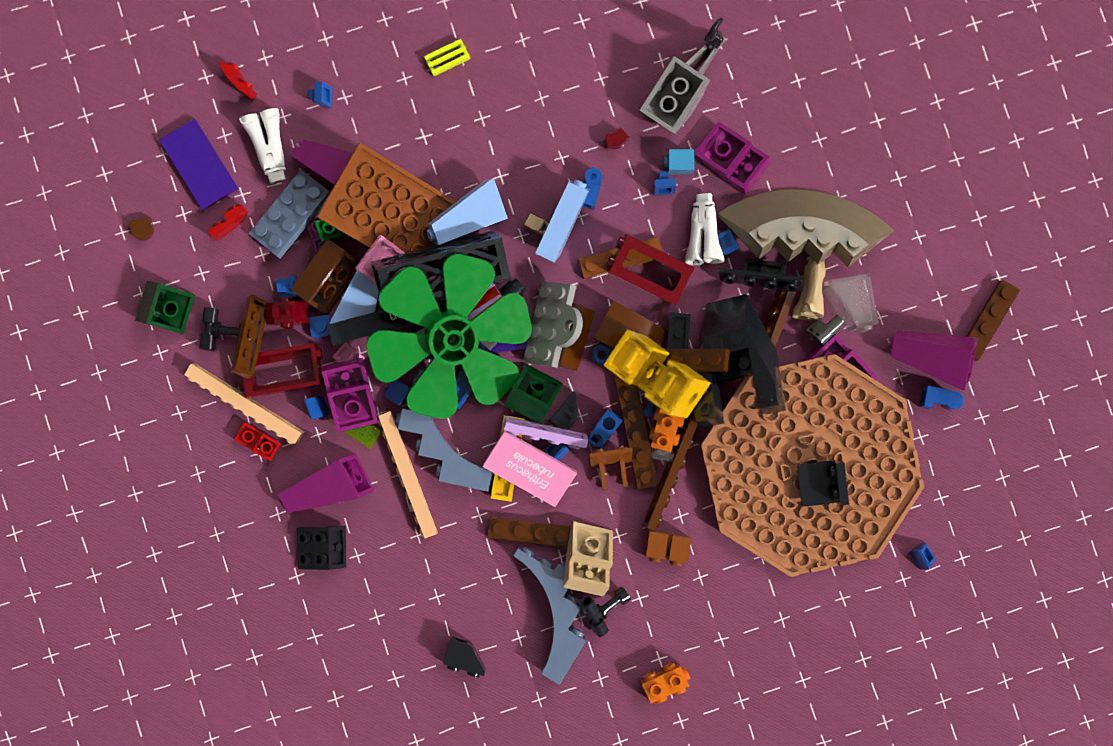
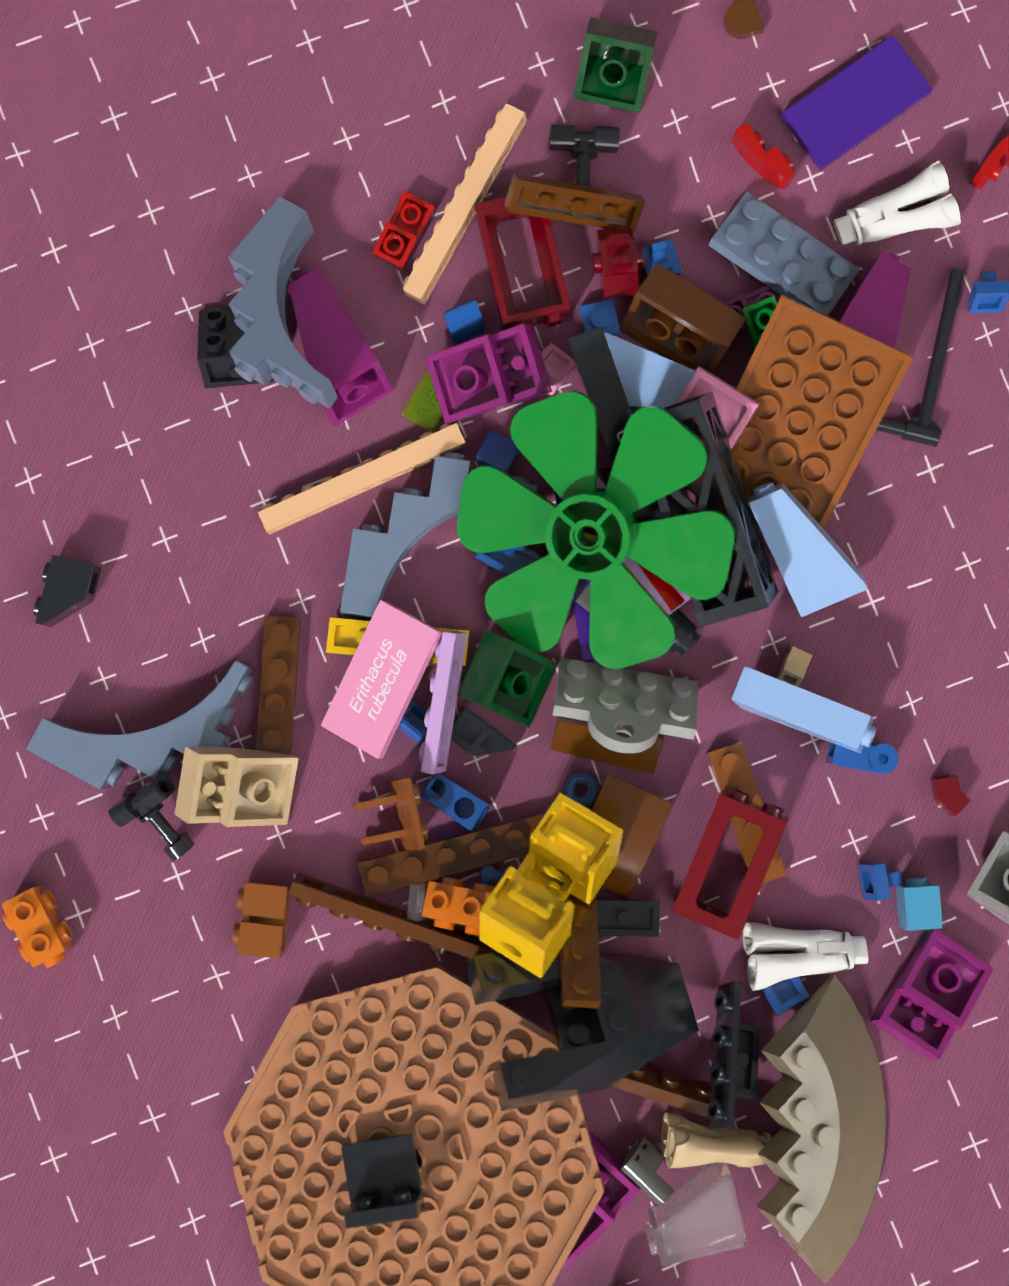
camera: 90 degrees right, 0 degrees up
none -> sand blue arch [228,196,338,408]
none -> black bar [876,269,965,447]

